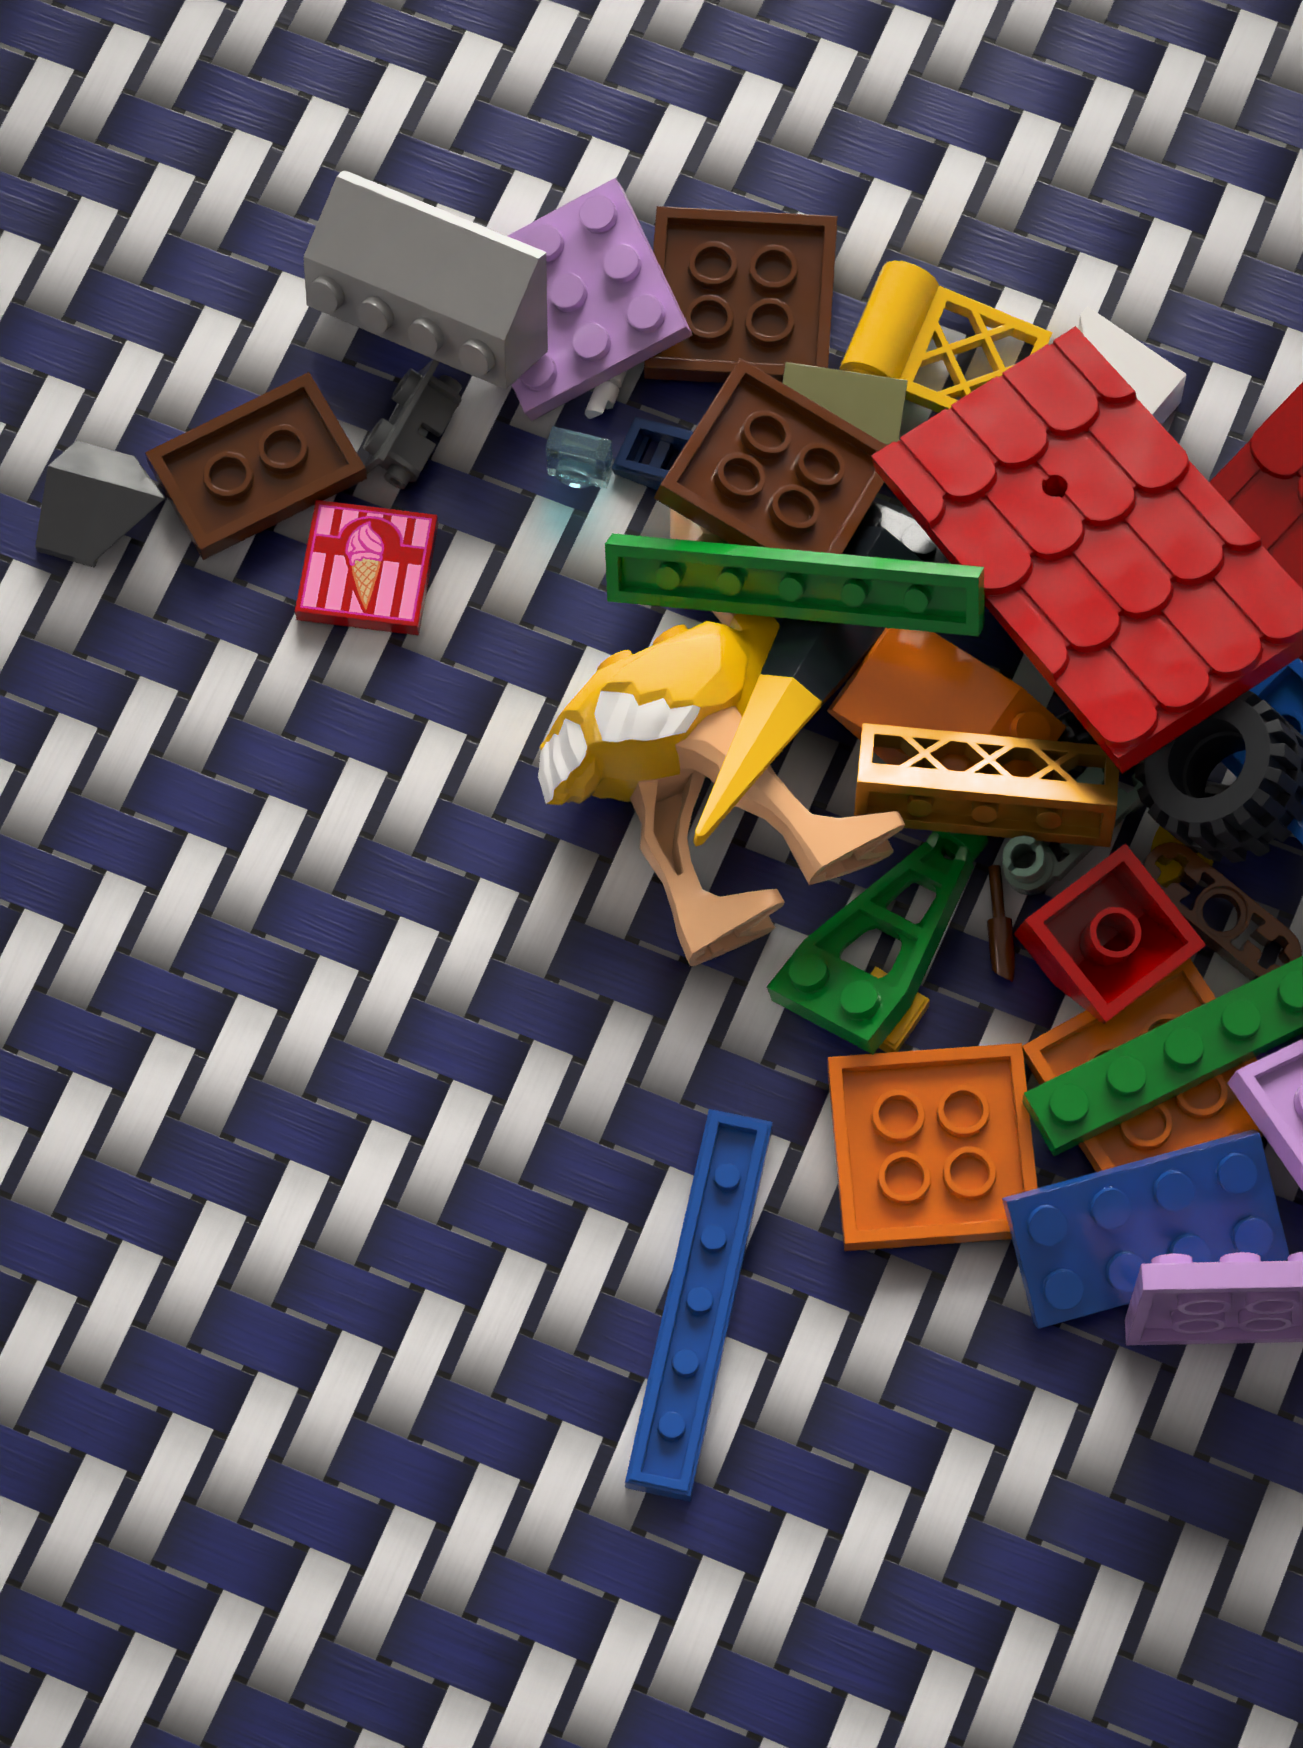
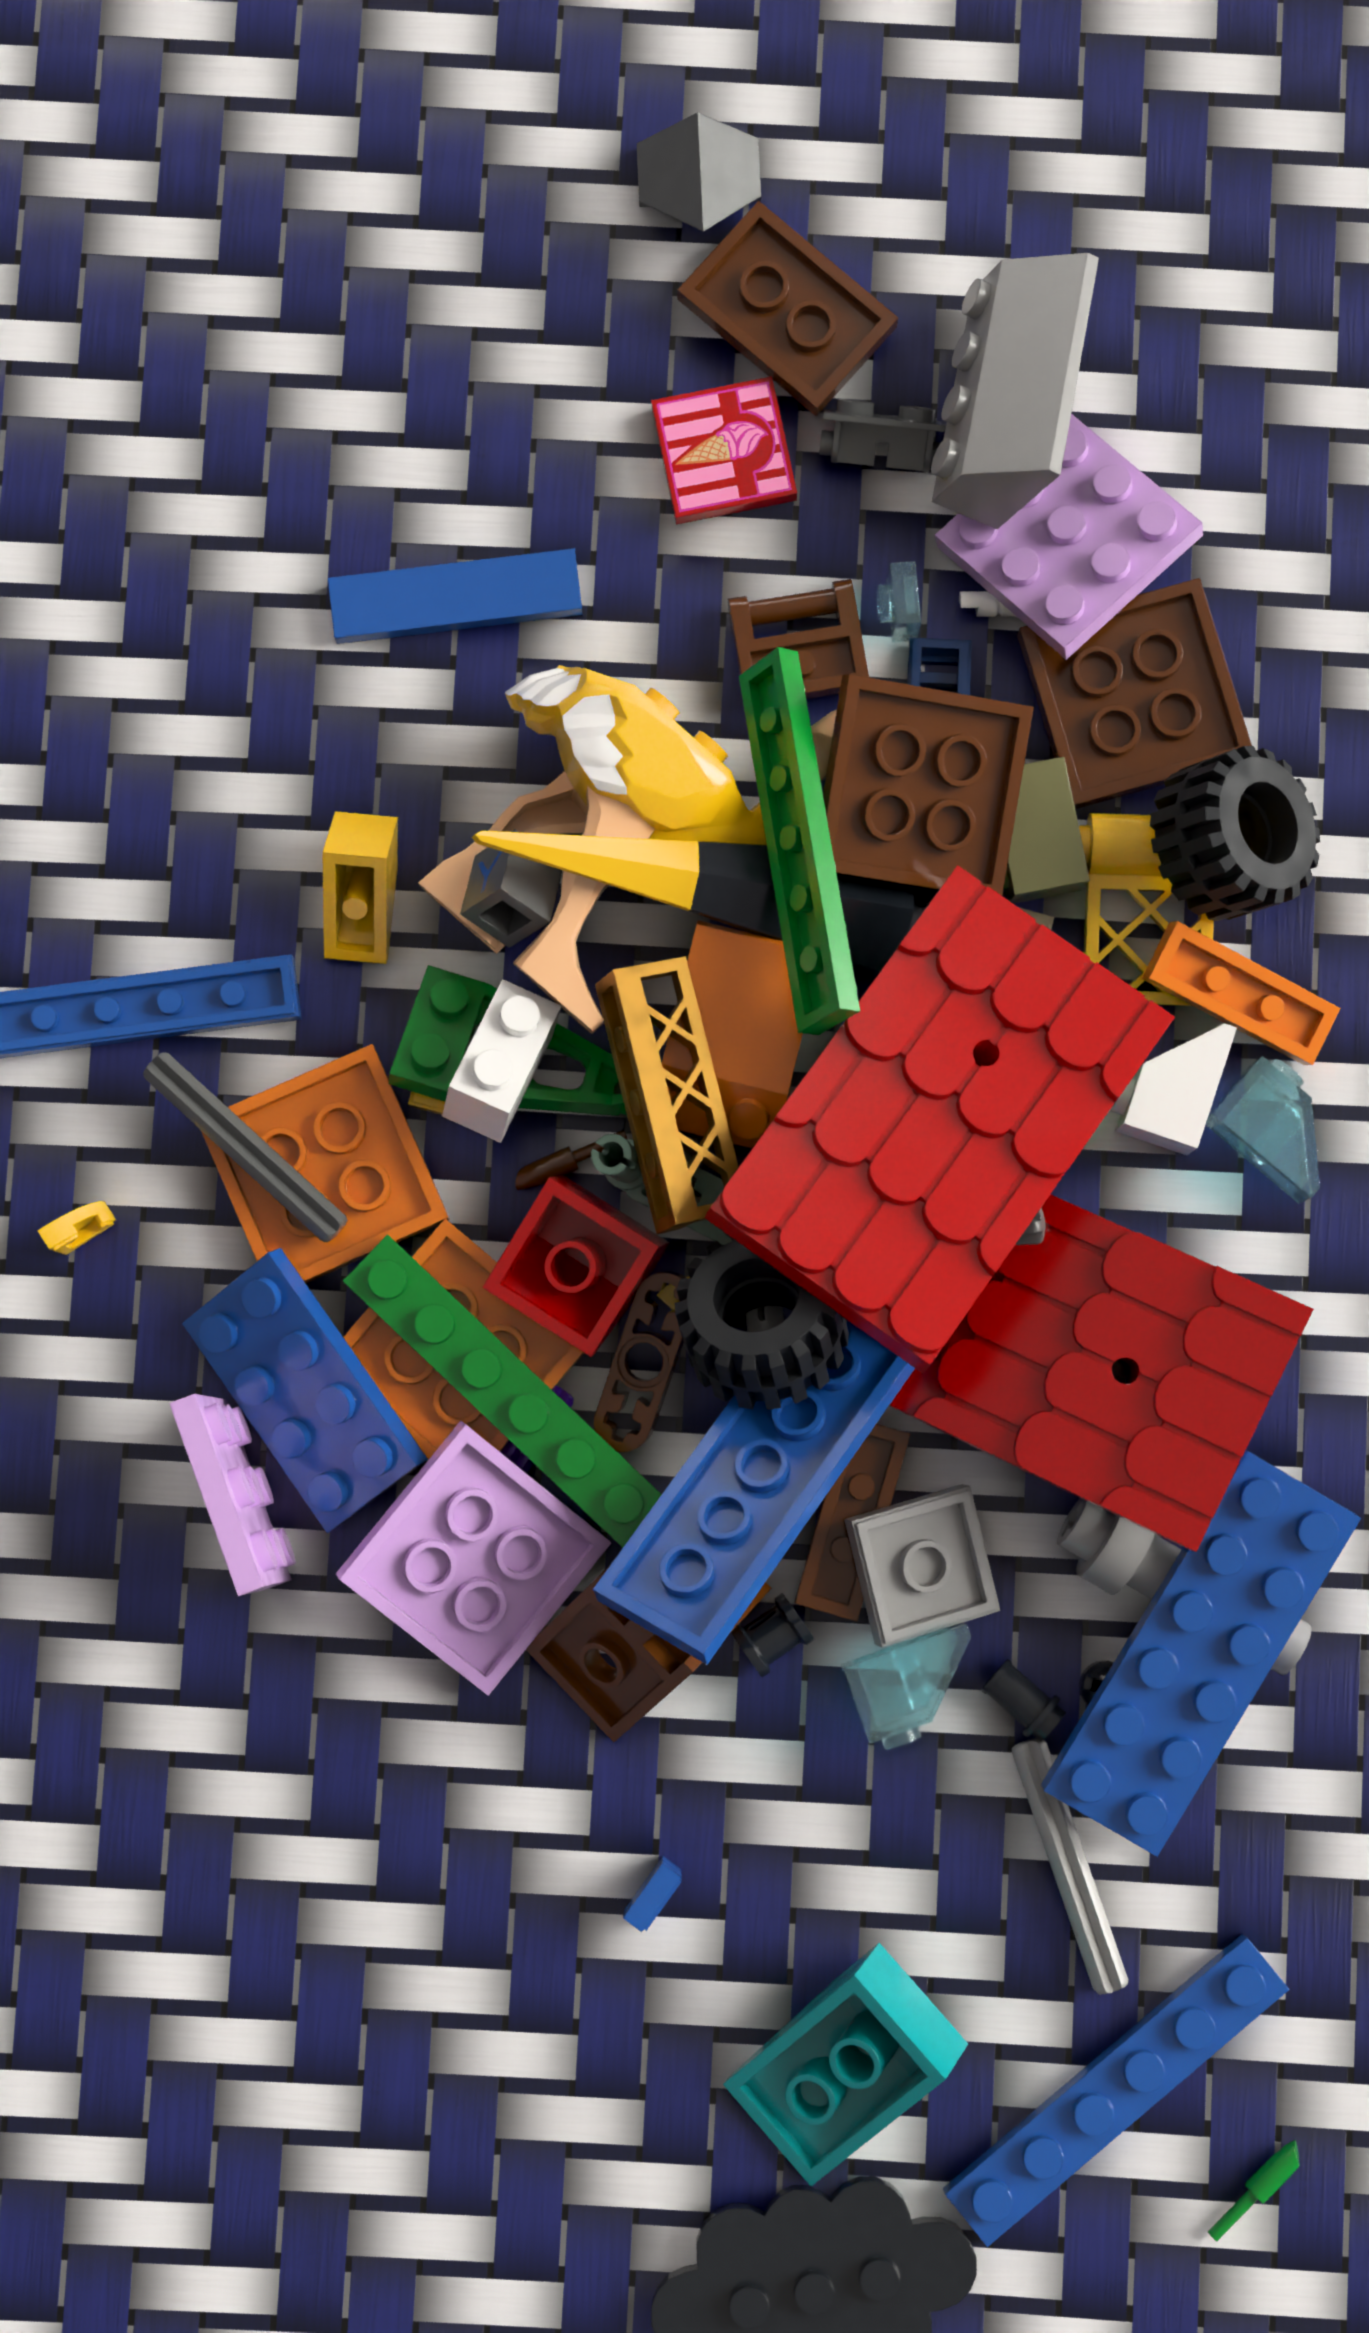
camera: 70 degrees right, 15 degrees up
none -> yellow tile [37,1201,116,1255]
none -> dark grey axle [143,1052,348,1242]
none -> yellow slope [322,811,398,964]
none -> blue tile [328,548,583,644]
none -> white brick [442,979,561,1143]
none -> dark grey brick [460,829,562,948]
none -> reddish brown plate [727,579,869,699]
none -> orange plate [1142,921,1341,1065]
none -> black tyre [1150,746,1320,921]
none -> clear light blue slope [1205,1056,1320,1204]

